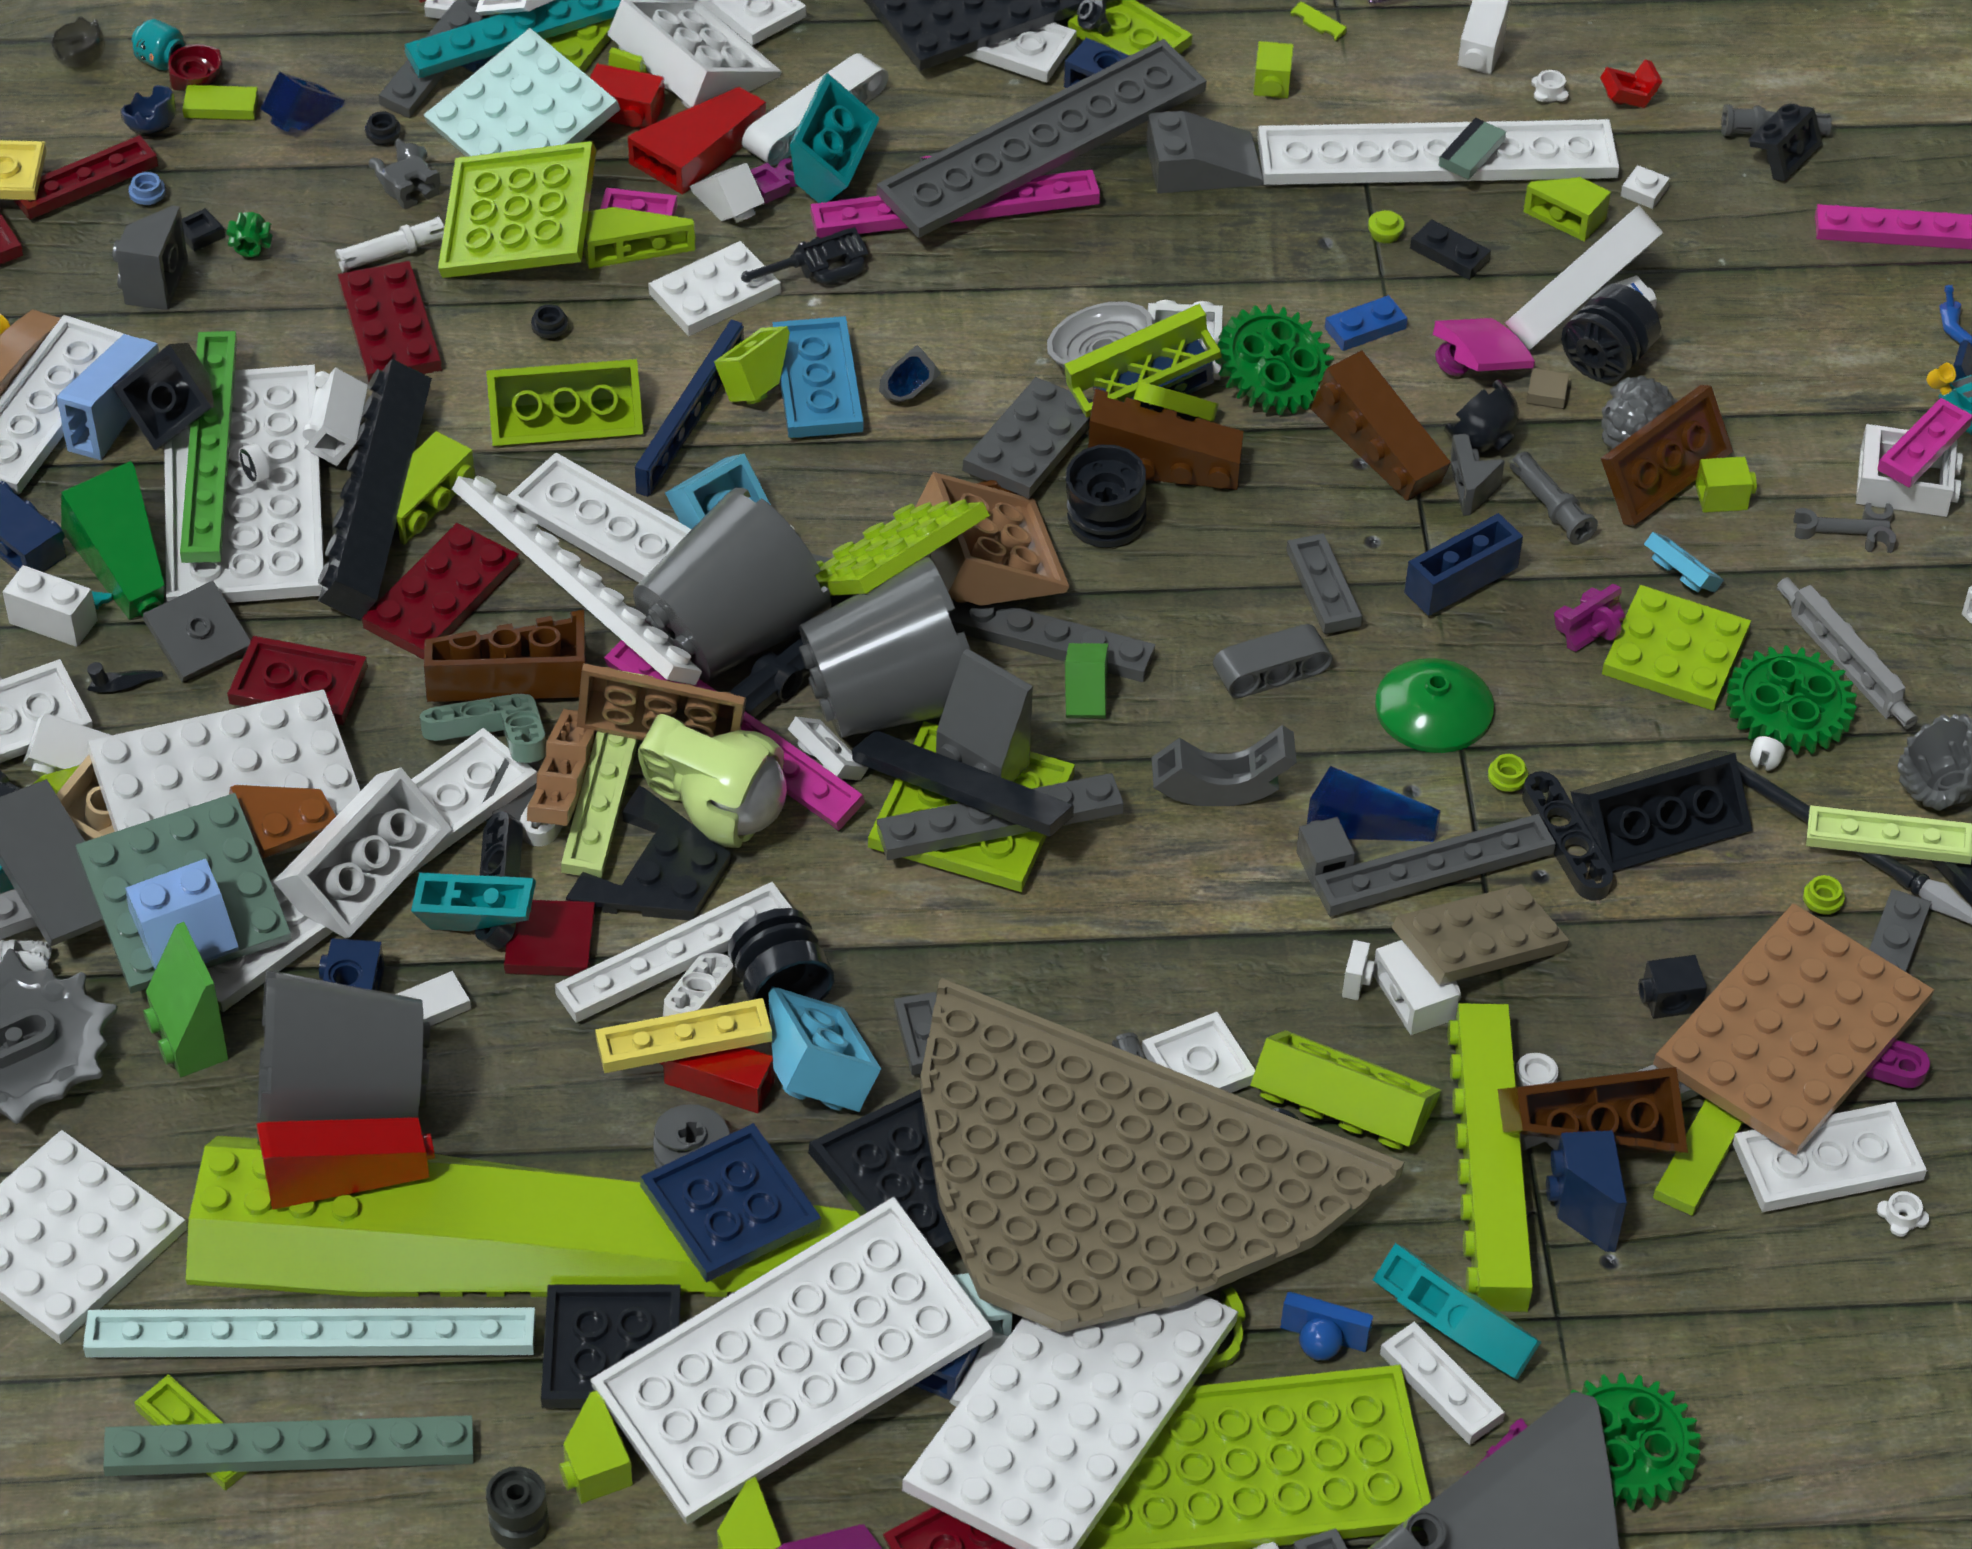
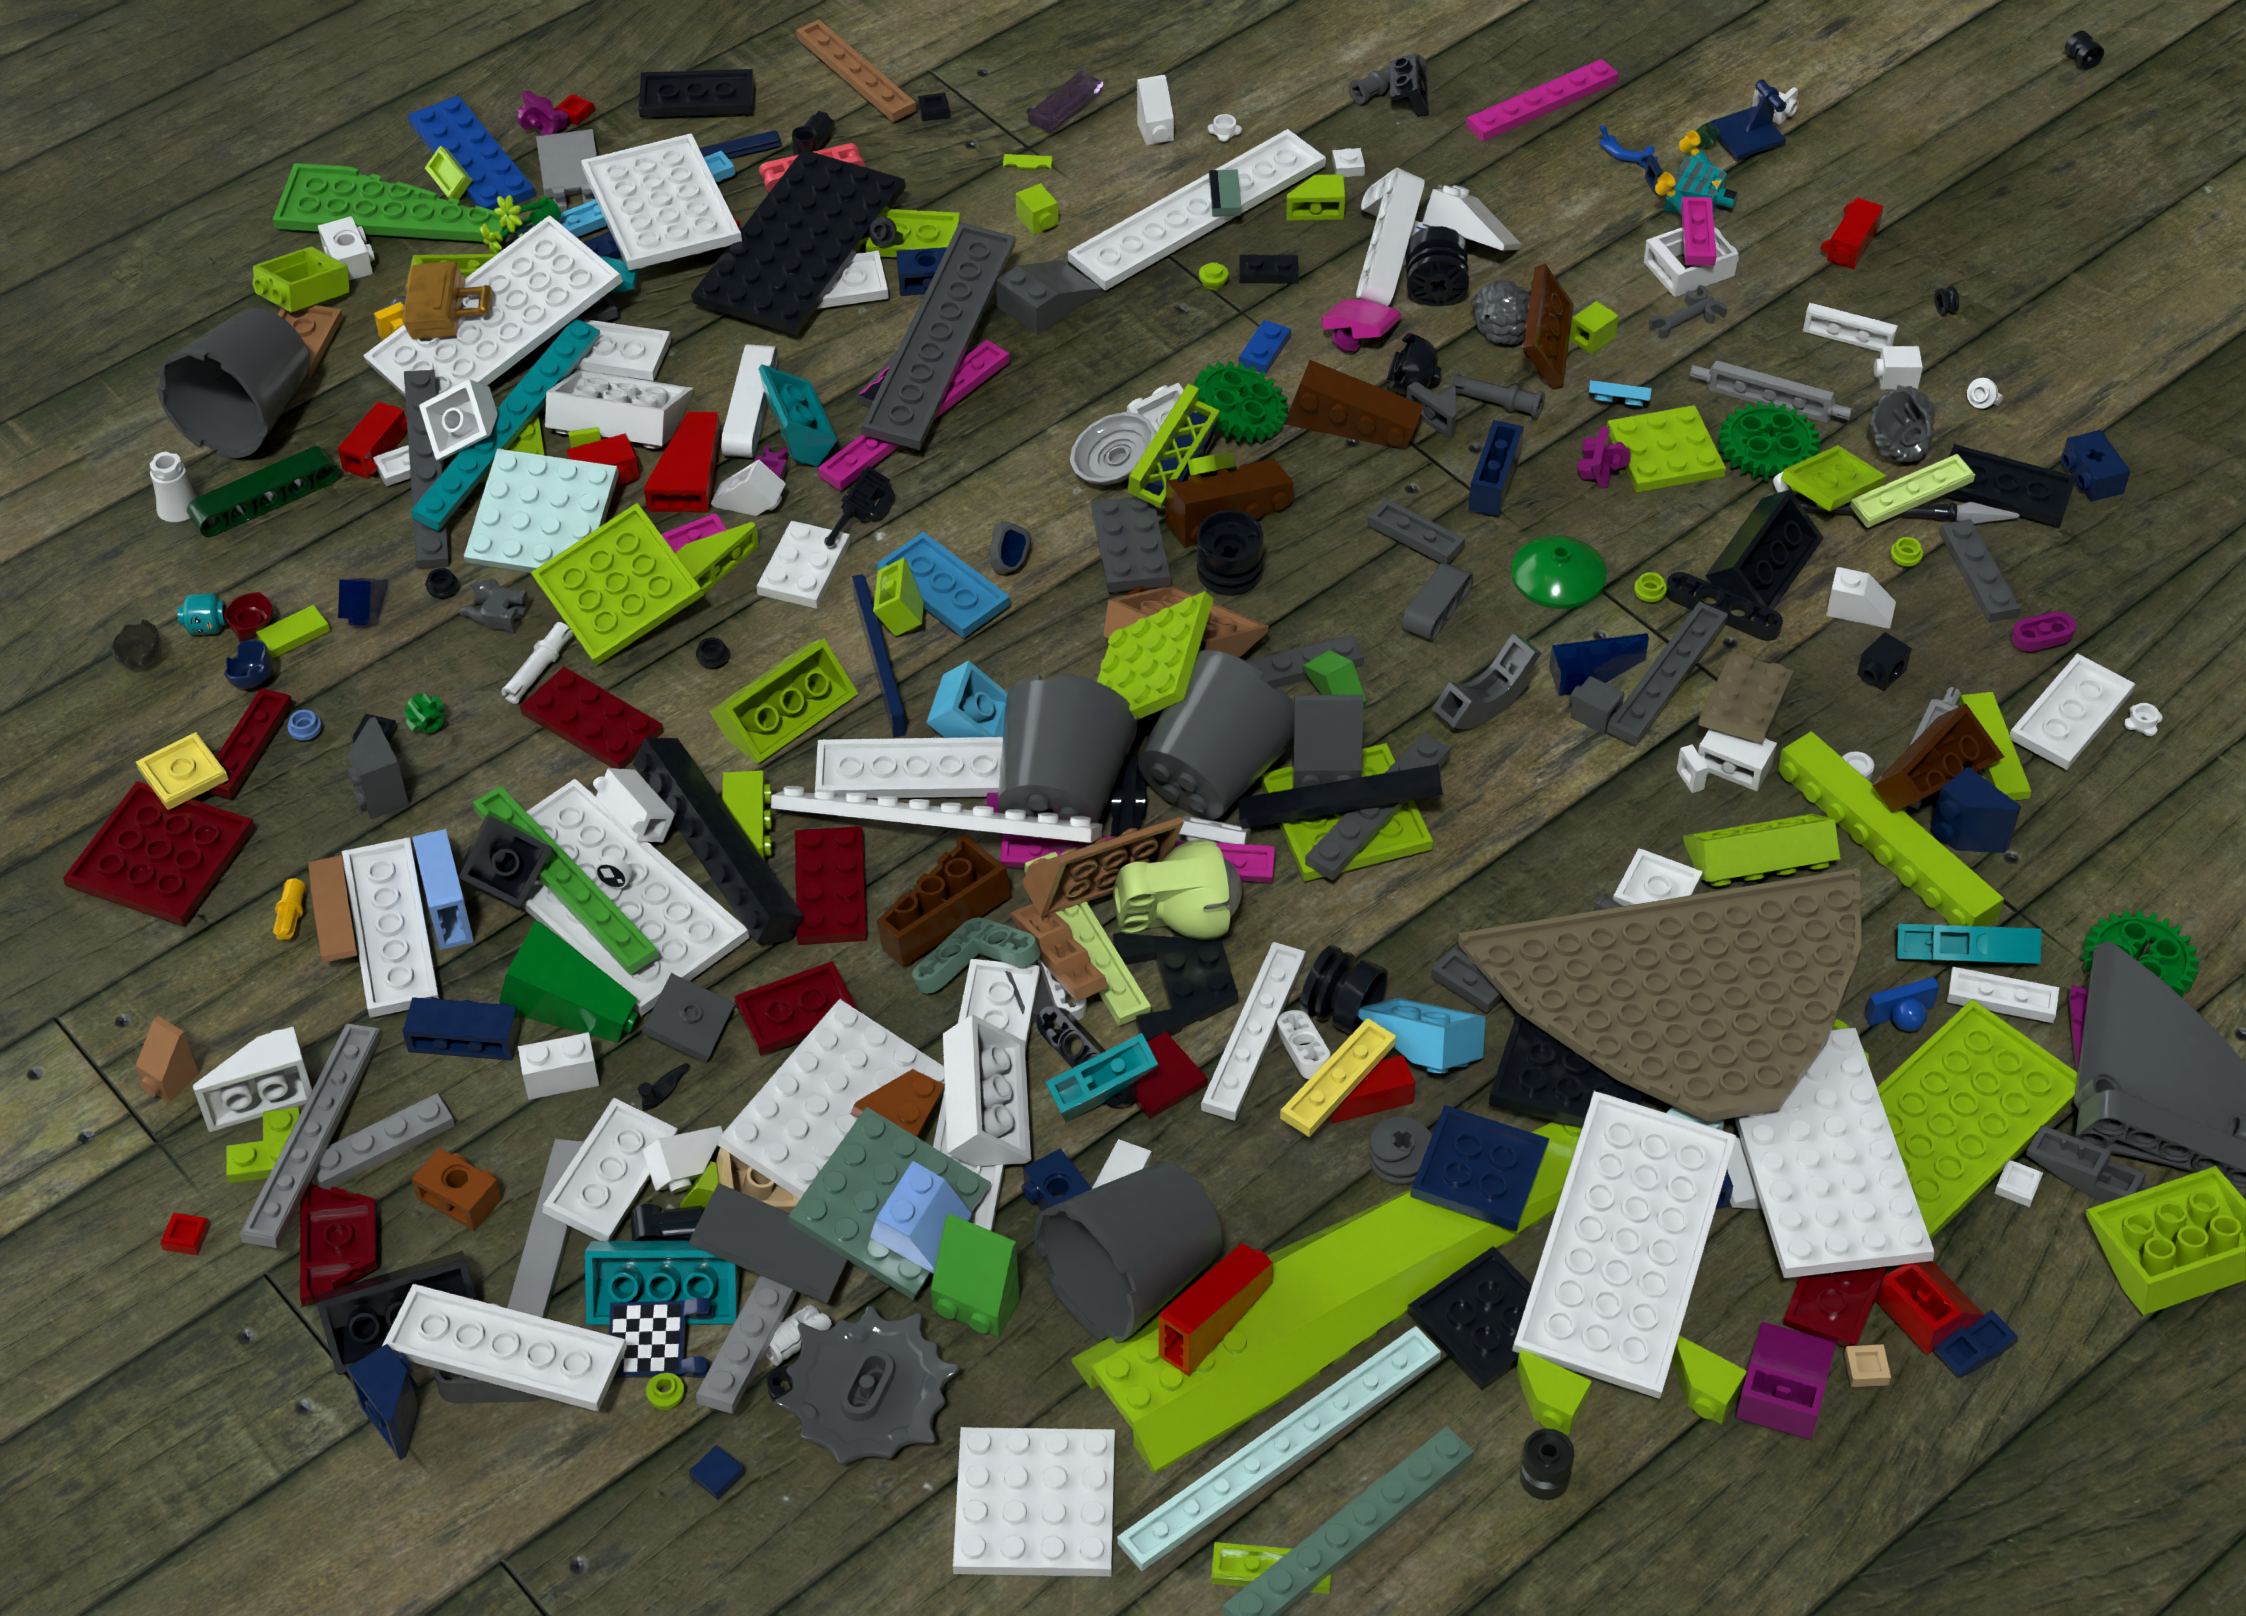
camera: 35 degrees left, 0 degrees up
dark tan tile [1526,368,1569,408] -> none
red bracket [1600,59,1662,108] -> none
medium nougat plate [1653,903,1934,1156] -> none
none -> white slope [1422,185,1521,251]
none -> lime plate [1781,445,1887,511]
none -> white slope [1826,567,1896,629]

